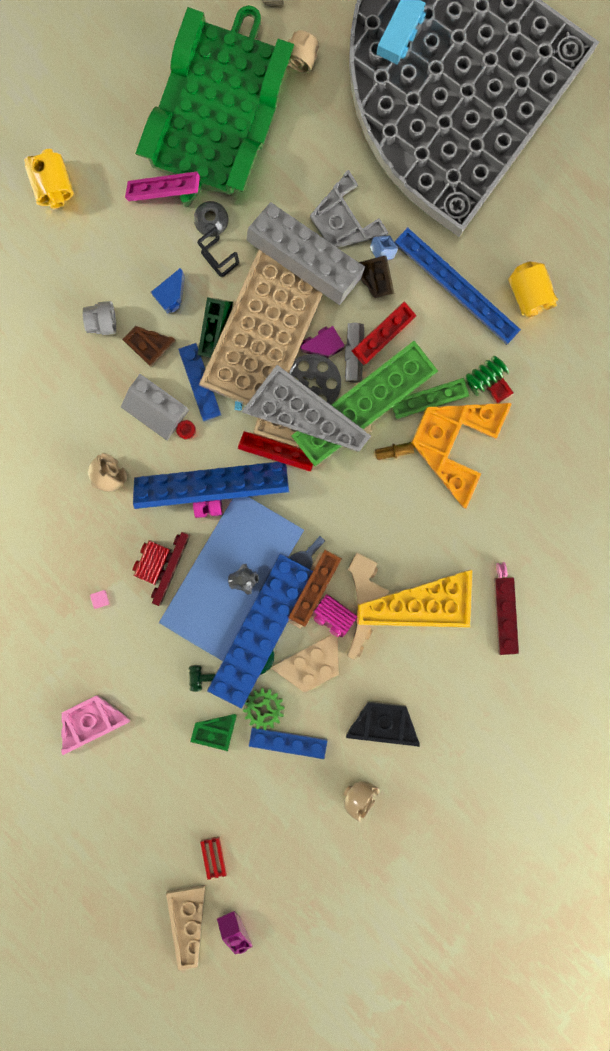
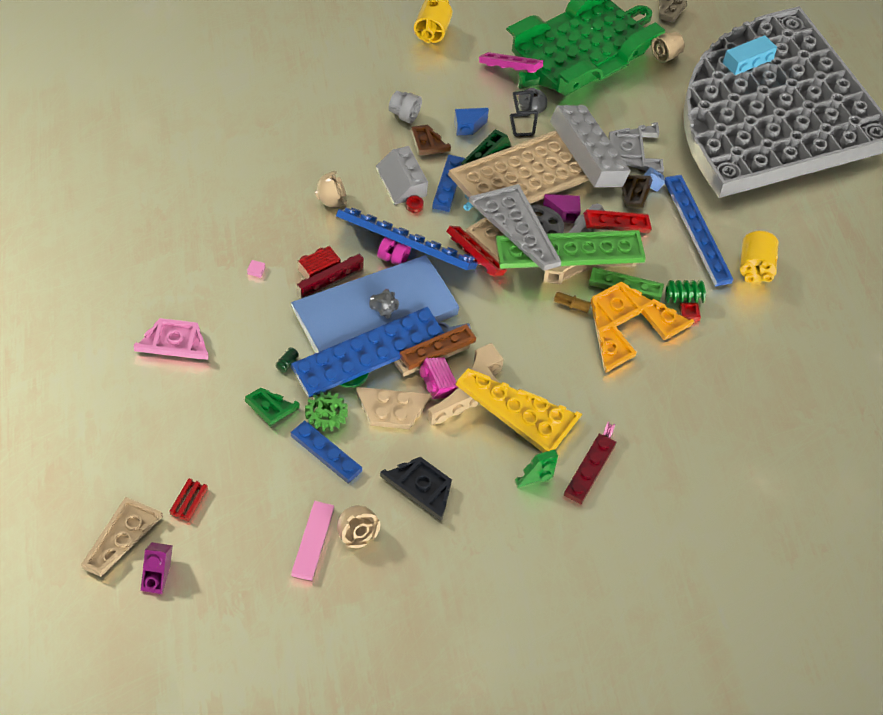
camera: 30 degrees right, 35 degrees down
none -> bright pink tile [291,501,334,581]
none -> green wing [515,449,558,487]

